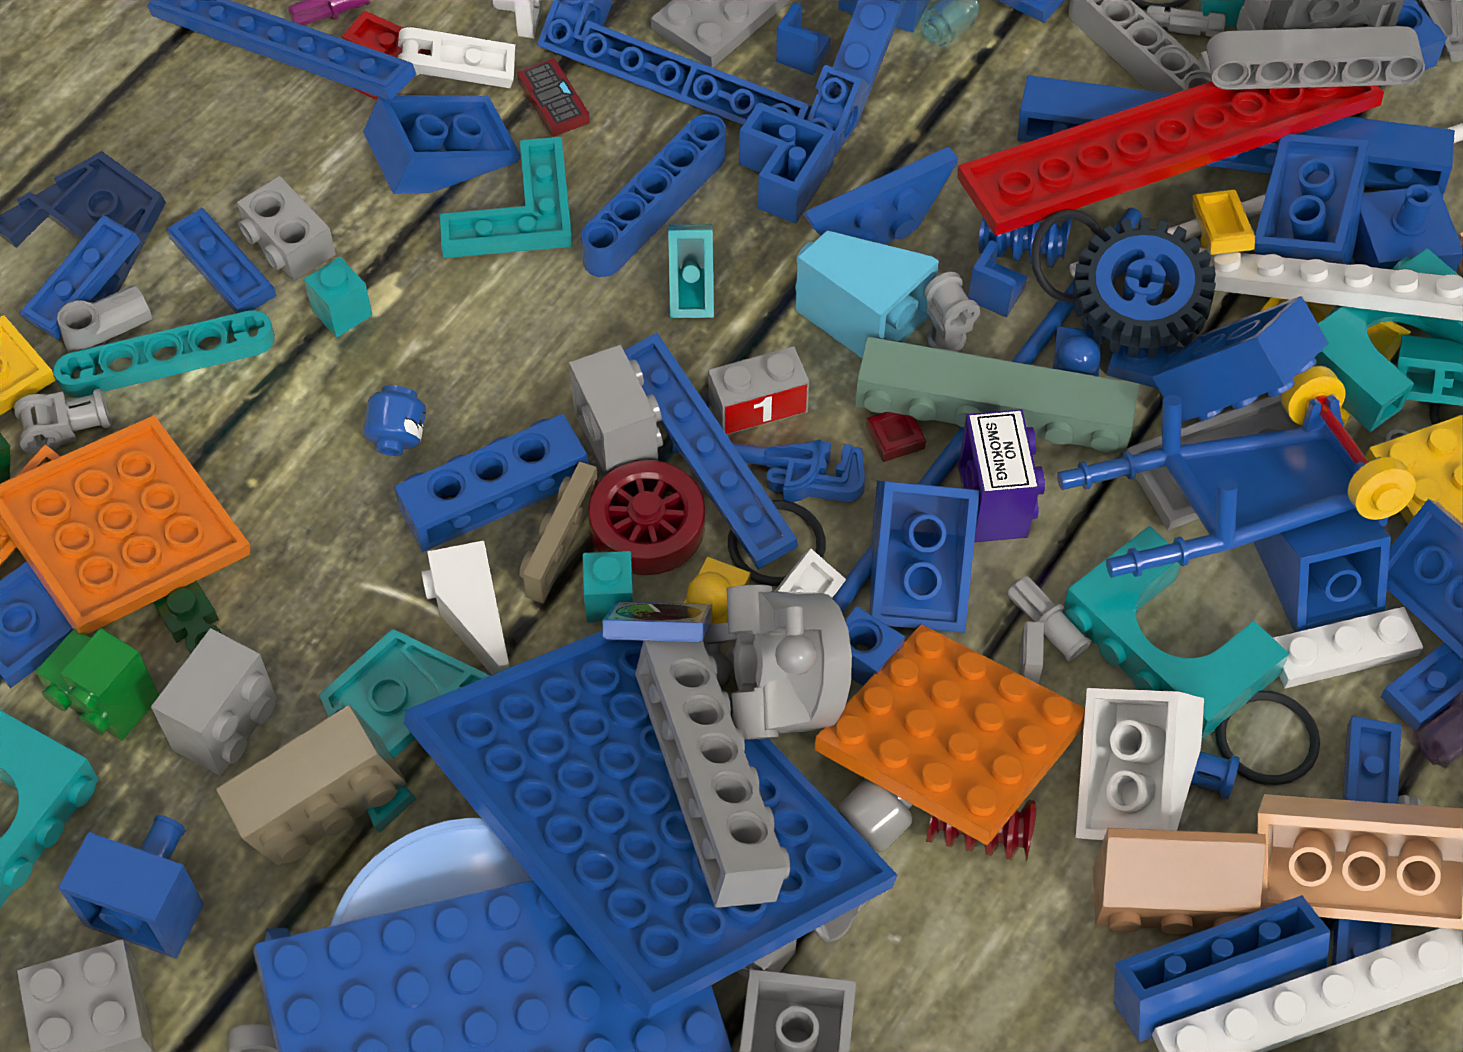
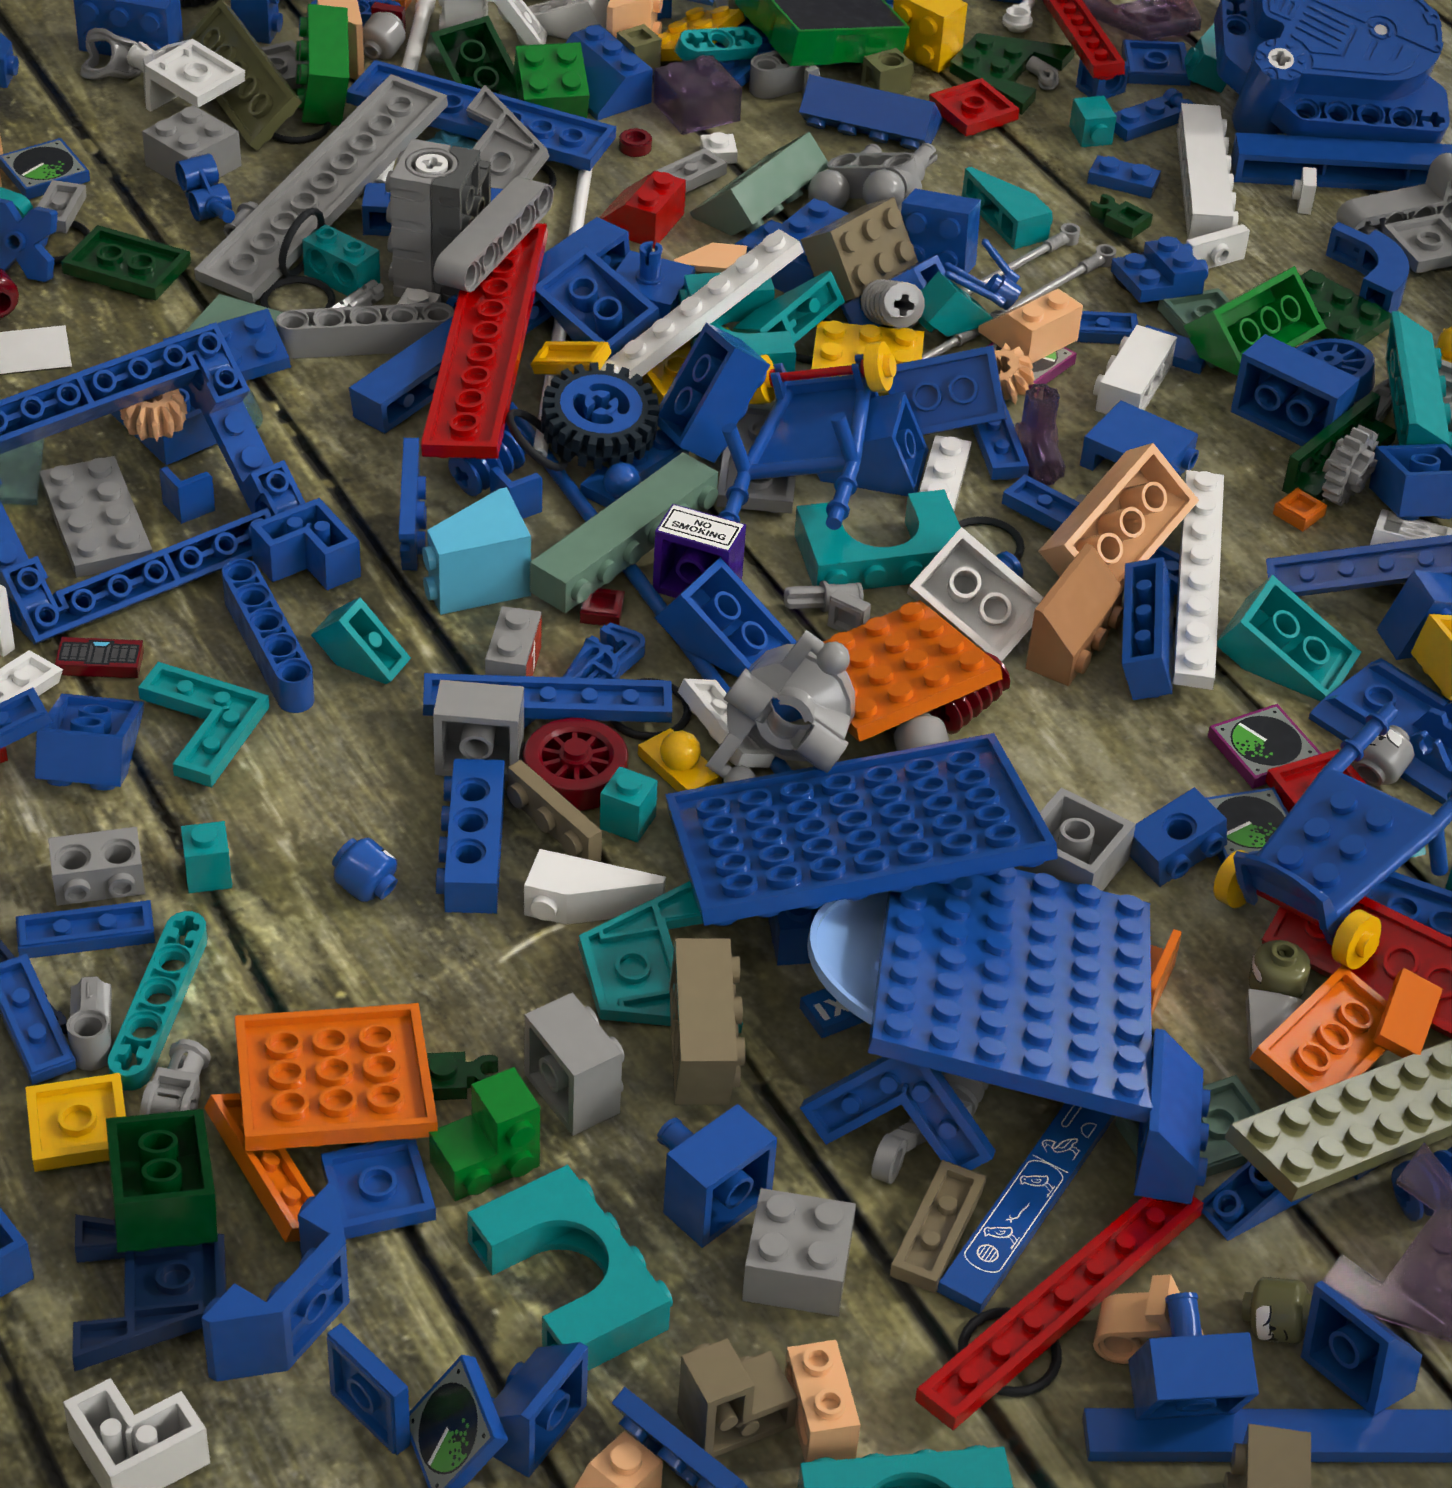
camera: 65 degrees left, 15 degrees down
tile [603,601,712,642] -> none
light grey brick [635,640,790,908] -> none
light grey connector [924,272,980,353] -> none

